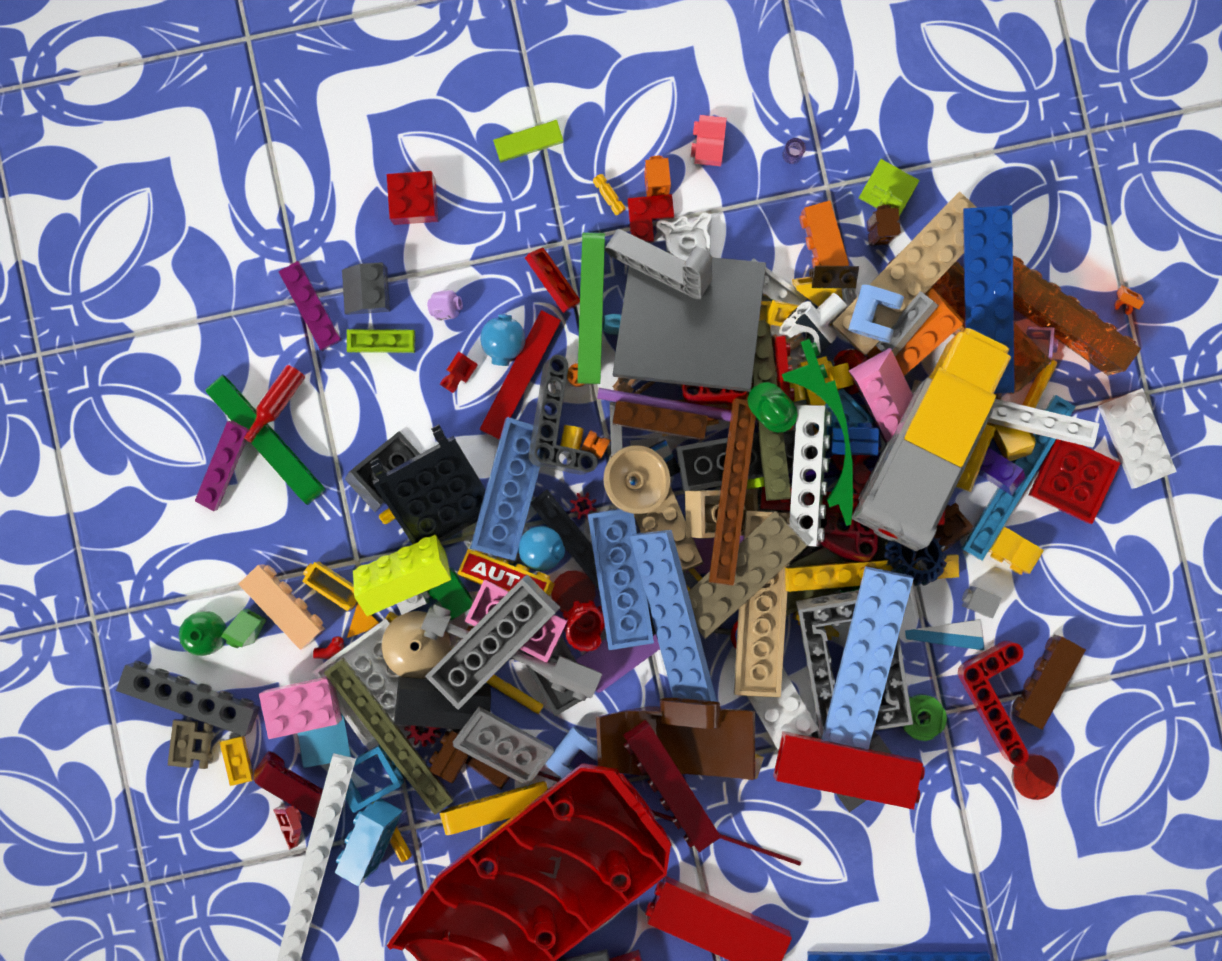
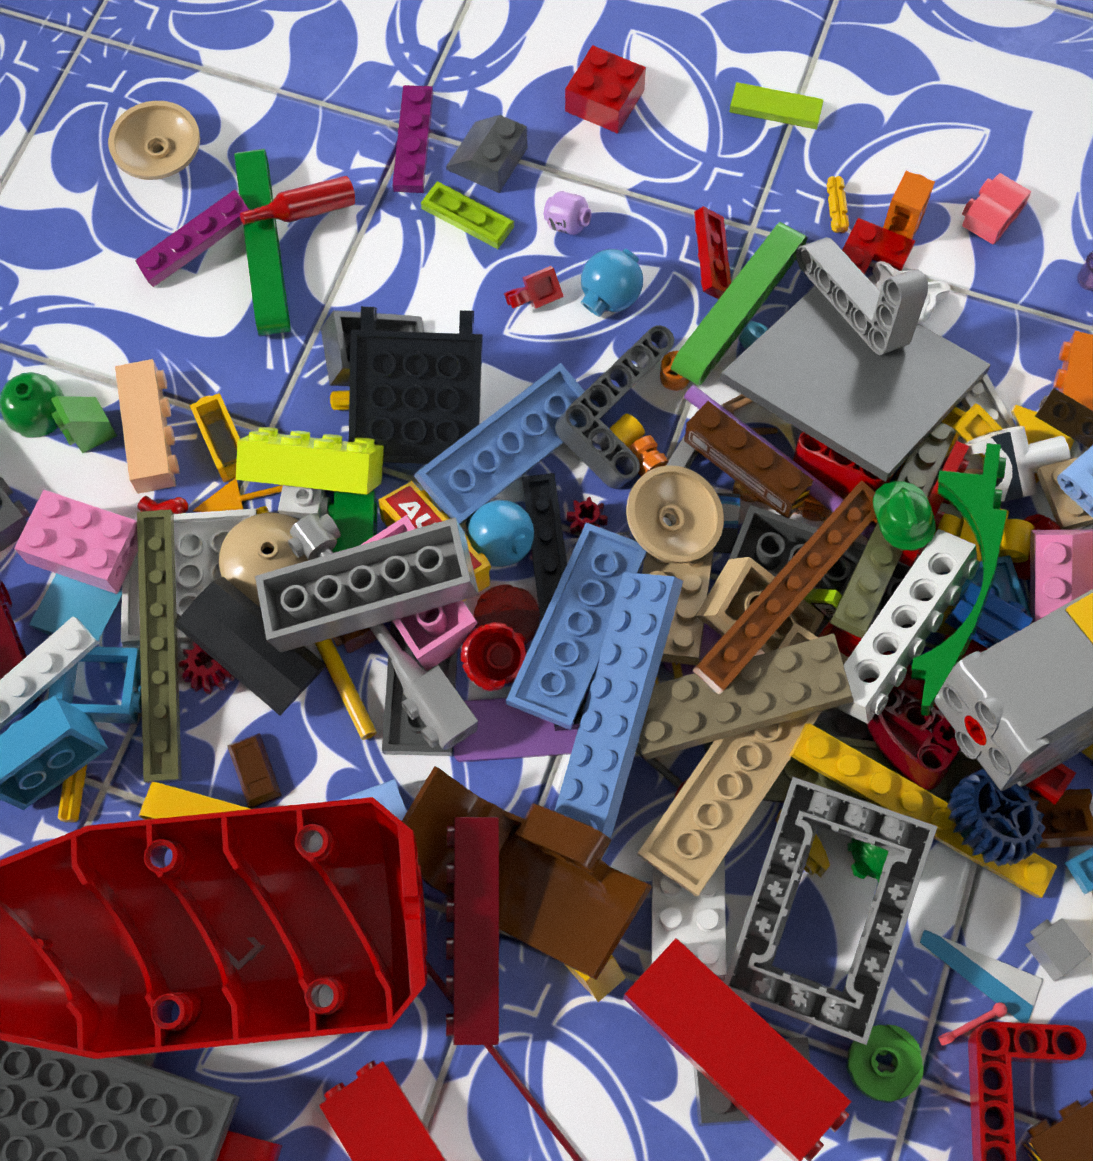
camera: 35 degrees right, 20 degrees down
reddish brown brick [429,729,469,783] -> none
light grey plate [453,706,554,786] -> none
red tile [479,310,561,440] -> none
light blue plate [821,566,914,750] -> none
none -> tan dish [108,101,200,180]
none -> coral hinge [938,1002,1008,1045]

